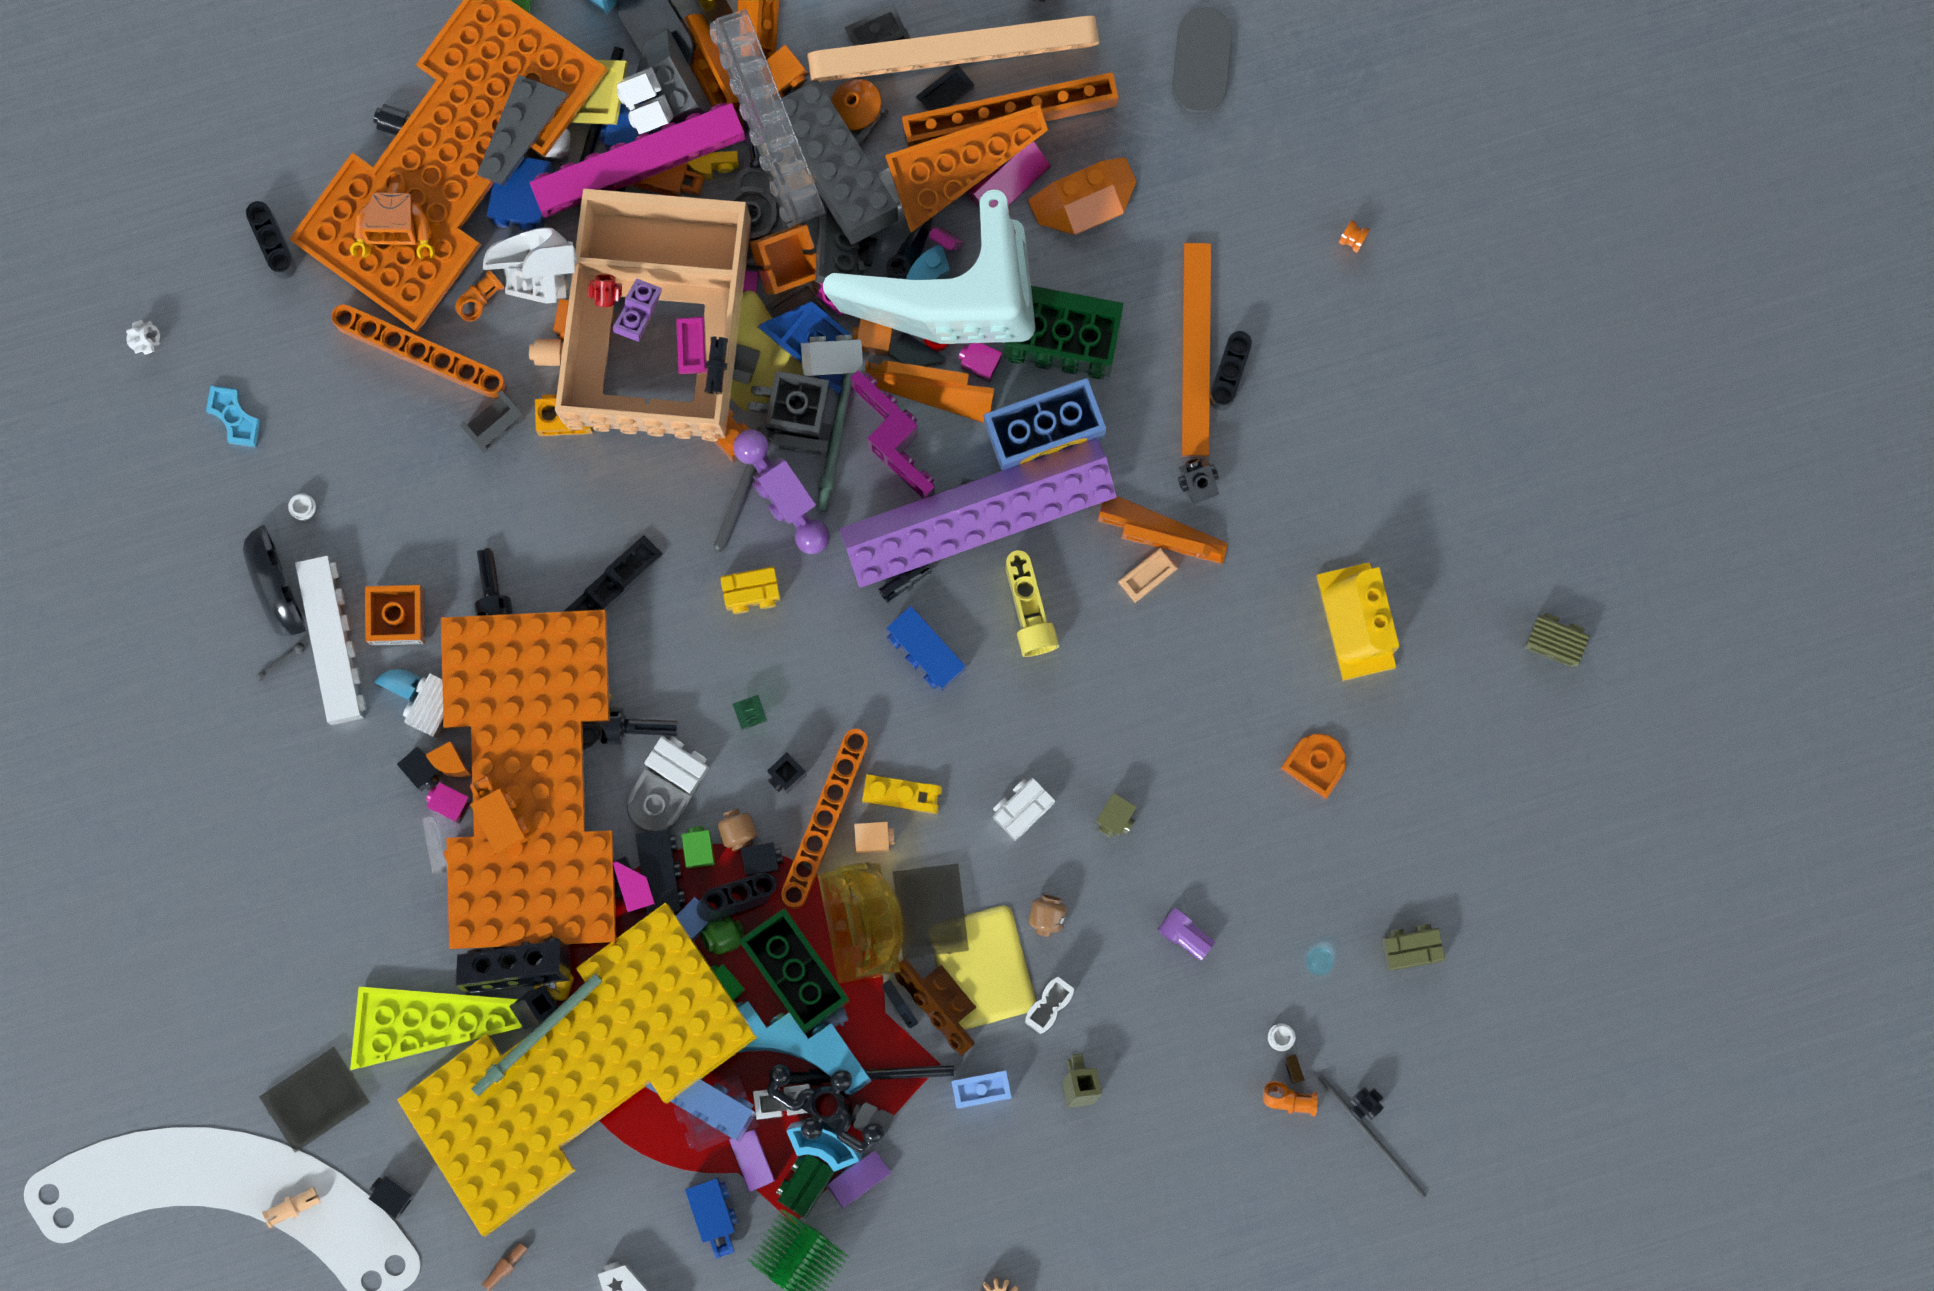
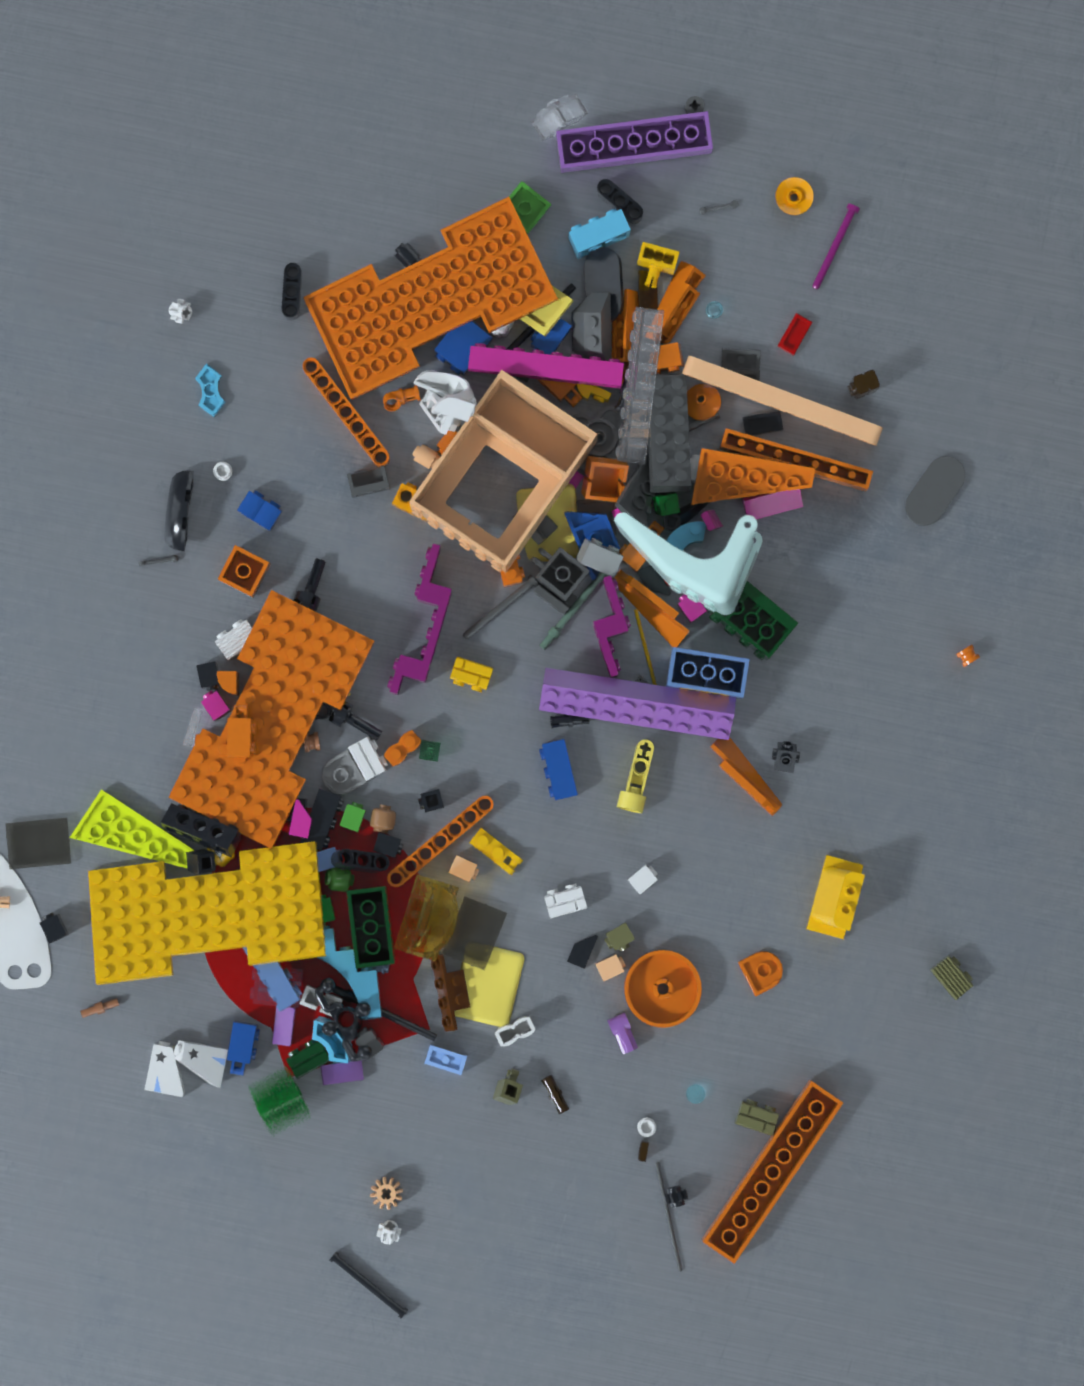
camera: 20 degrees right, 5 degrees up
white brick [295,556,367,725] -> none
orange torso [350,183,435,259] -> none
medium azure brick [374,668,422,702] -> none
sand green bar [471,973,603,1096] -> none
dark grey wing [477,75,569,186] -> none
black slope [563,535,663,612] -> none
red gear [588,274,622,307] -> none
medium lavender slope [613,278,662,342] -> none
white piece [617,67,674,135] -> none
dark pink tile [676,317,707,374] -> none
black pin [704,336,728,395] -> none
medium lavender brick [733,429,830,554] -> none
black tile [882,980,919,1029] -> none
orange wedge [1028,157,1137,236] -> none
medium nougat head [1028,894,1067,937] -> none
light nougat tile [1118,547,1178,603] -> none
orange tile [1181,243,1211,457] -> none
black beam [1210,331,1252,411] -> none
orange connector [1262,1081,1318,1116] -> none
none -> white slope [174,1040,228,1088]
none -> blue brick [237,490,282,531]
none -> nougat wheel [303,732,321,753]
none -> orange brick [384,730,422,767]
none -> magenta bracket [387,543,452,695]
none -> dark brown pin [541,1075,570,1114]
none -> black tile [567,935,598,969]
none -> light nougat brick [595,954,626,982]
none -> orange piece [624,950,702,1028]
none -> white brick [627,865,658,894]
none -> yellow axle [634,609,657,685]
none -> green brick [653,492,680,516]
none -> orange brick [701,1079,843,1264]

